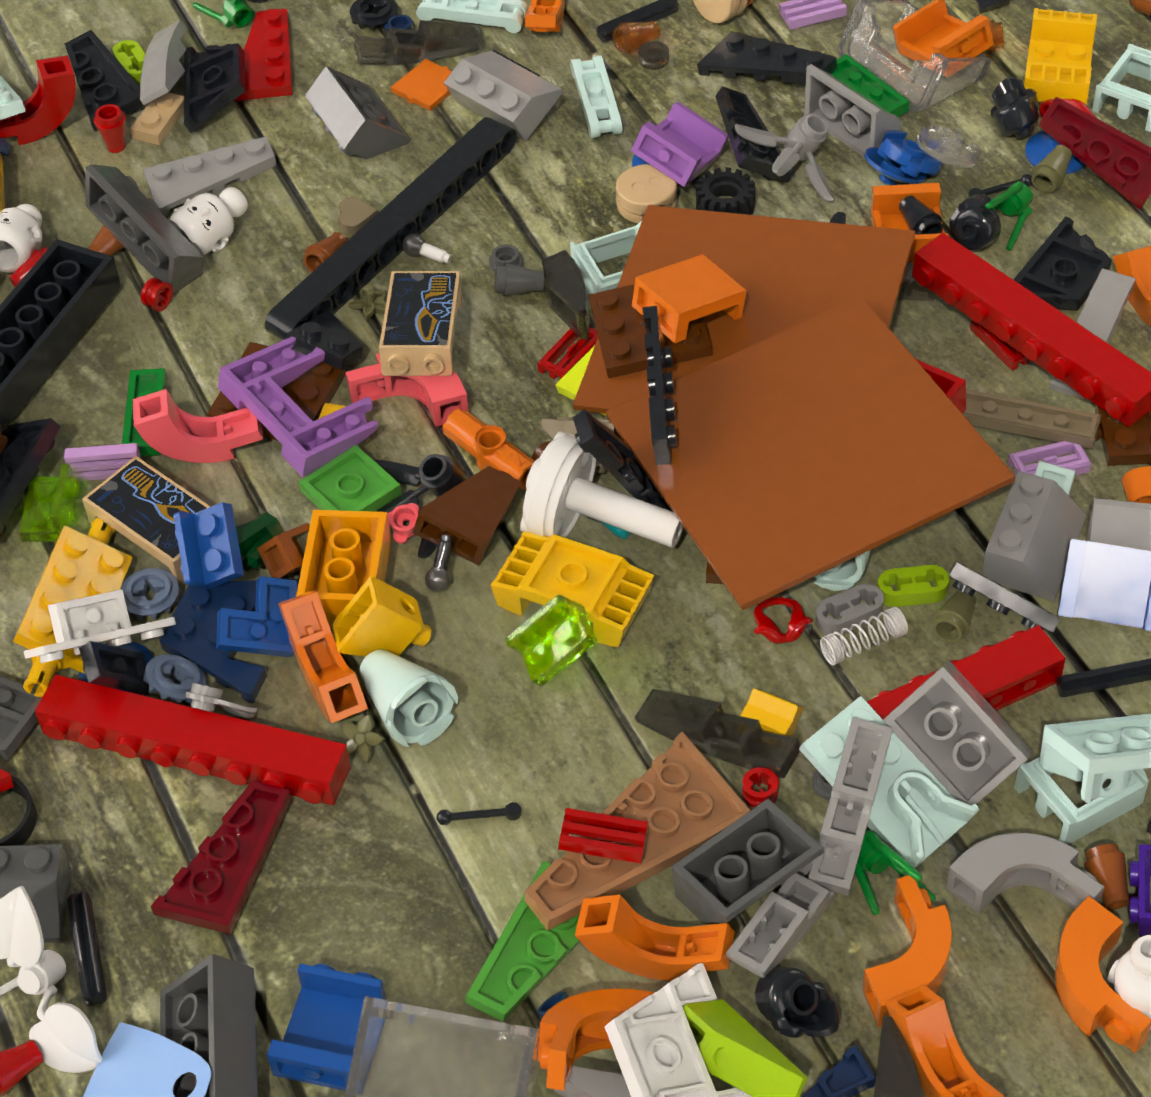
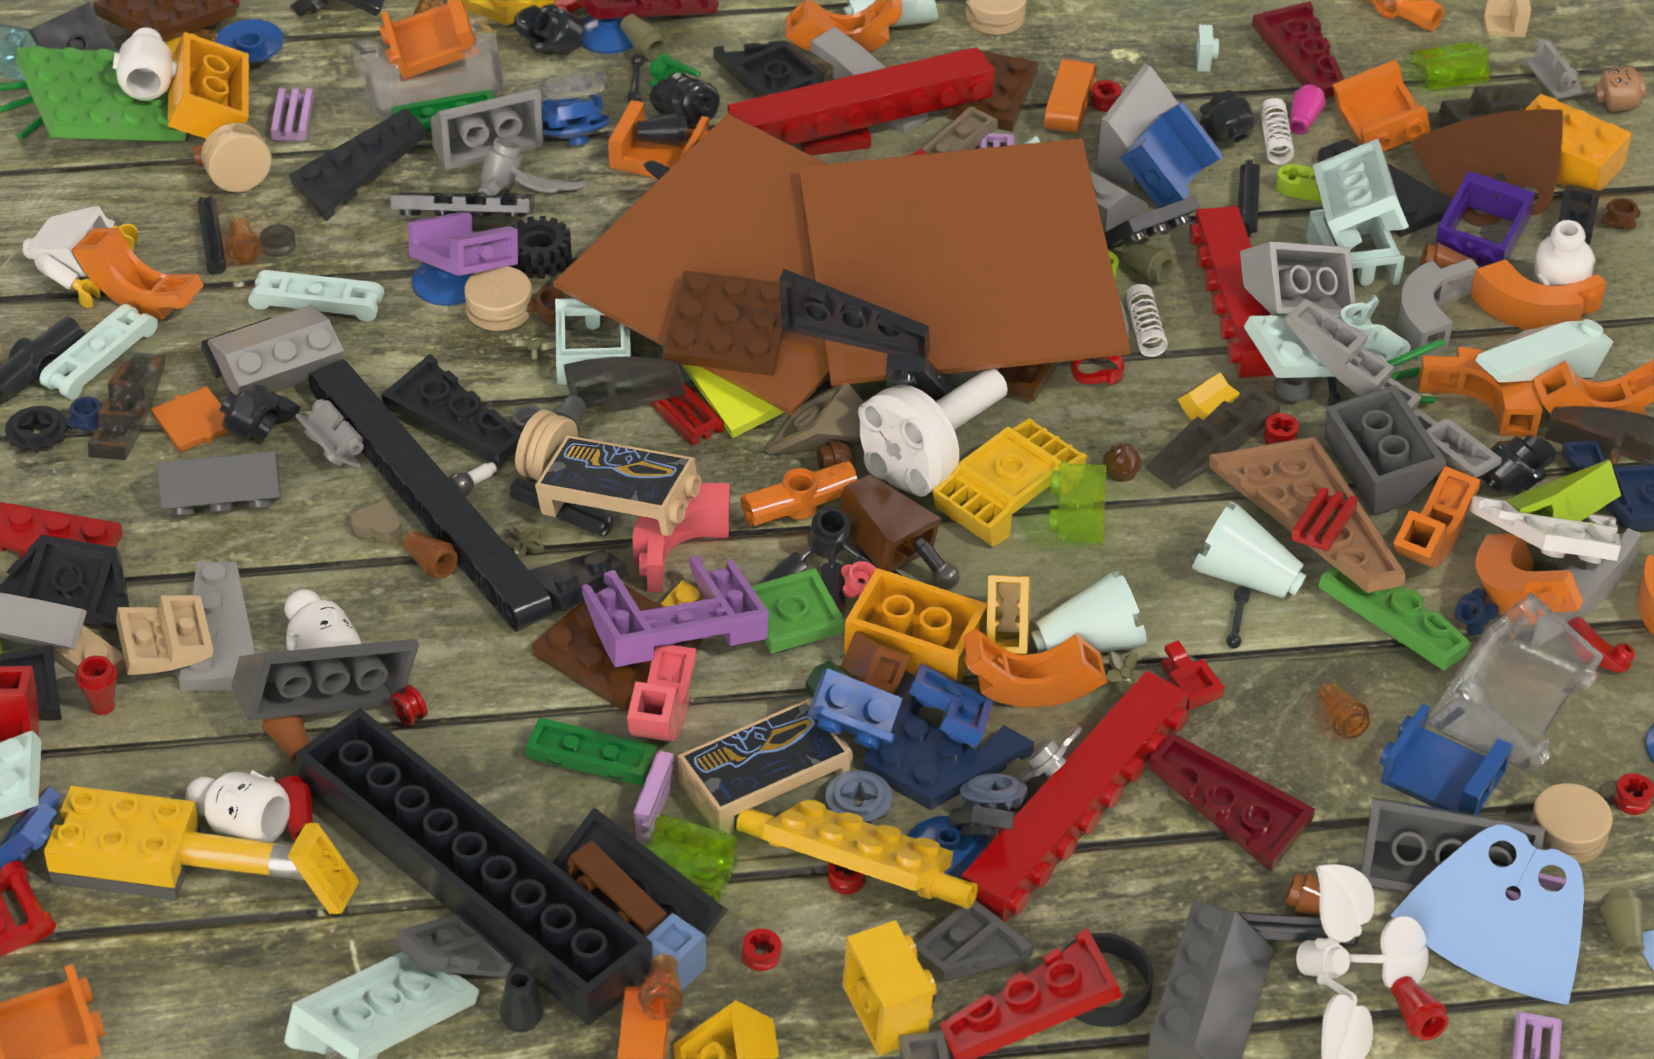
camera: 75 degrees left, 5 degrees down
white bracket [24,589,176,663] -> none
orange panel [632,254,747,343] -> none
none -> tan slope [116,595,214,675]
none -> black head [219,384,301,442]
none -> light grey hinge [295,399,364,468]
none -> black wing [382,354,521,467]
none -> tan head [515,410,578,482]
none -> reddish brown plate [1103,442,1141,482]
none -> red plate [1161,640,1225,711]
none -> light aqua cone [1192,501,1307,599]
none -> dark orange cone [1284,872,1320,916]
none -> clear orange cone [1318,682,1370,739]
none -> light aqua wedge [1475,319,1613,382]

